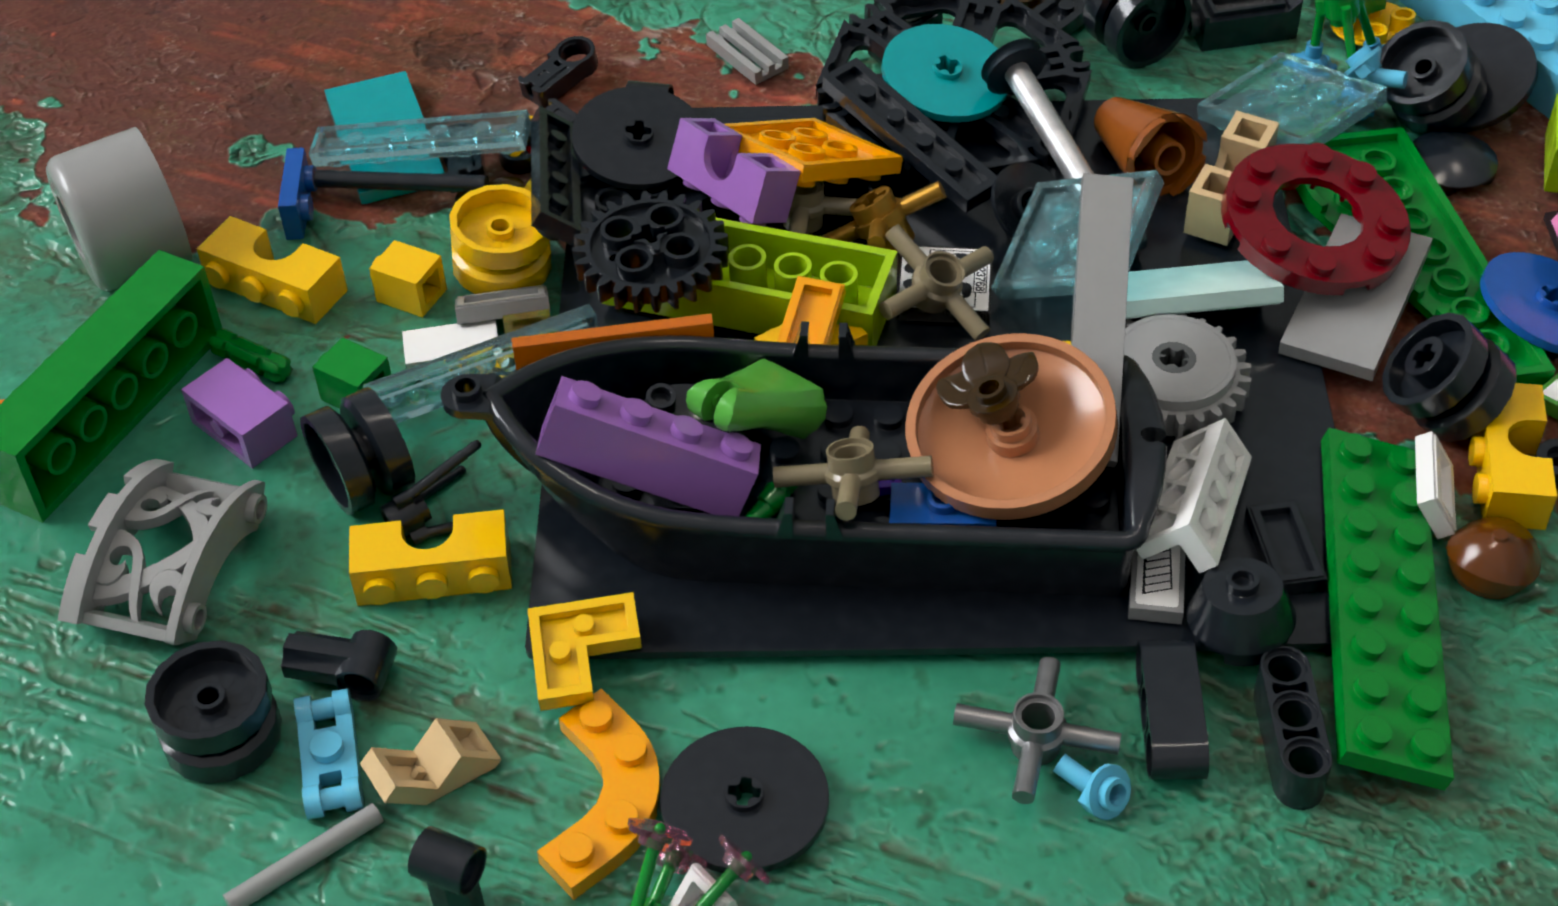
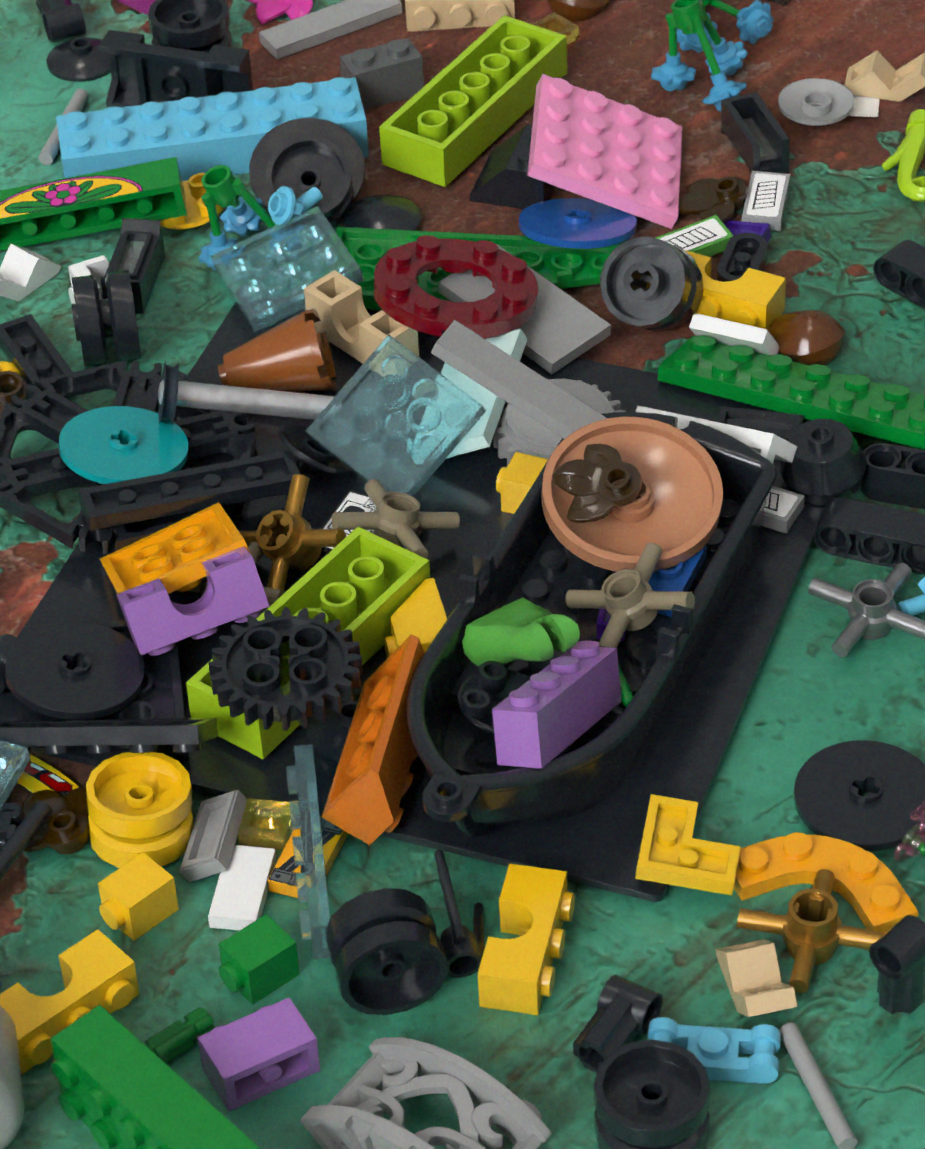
camera: 70 degrees left, 5 degrees down
light orange tile [777,276,846,344] -> none
none -> pearl gold bar [737,869,885,993]

